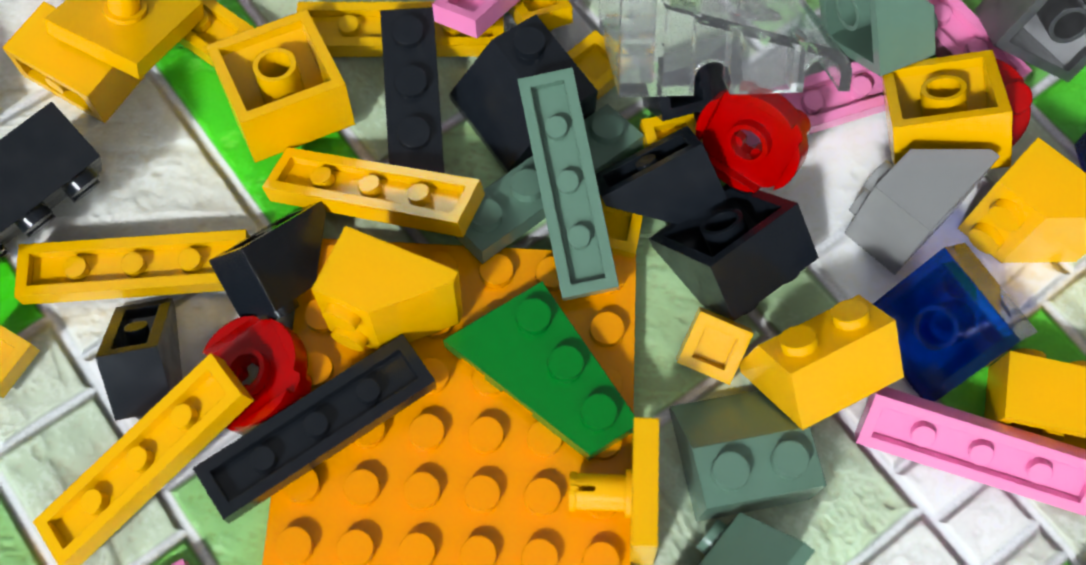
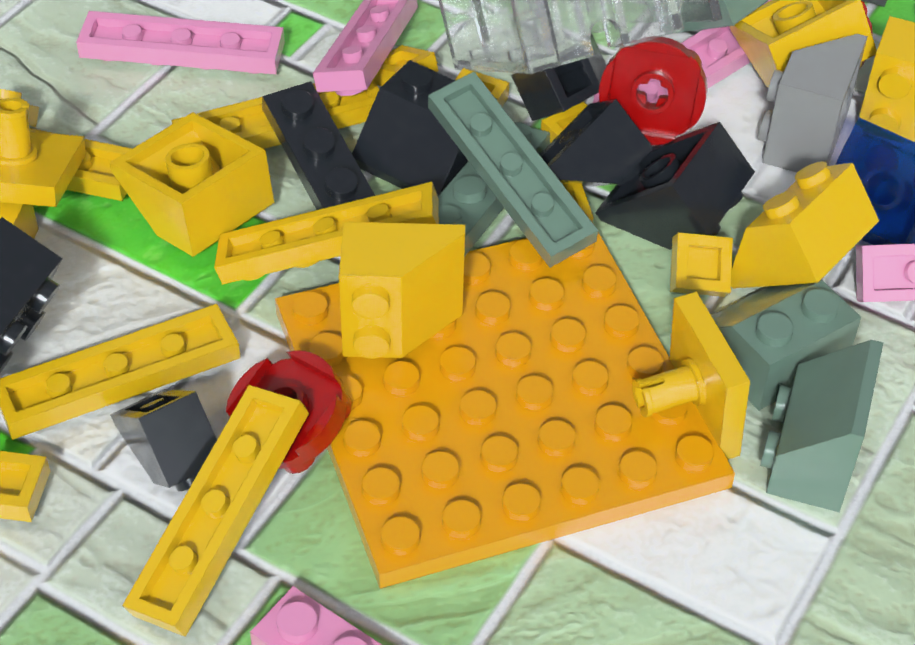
camera: 20 degrees left, 20 degrees down
black plate [192,334,437,524] -> none
black slope [208,201,327,320] -> none
green wing [443,281,636,461] -> none

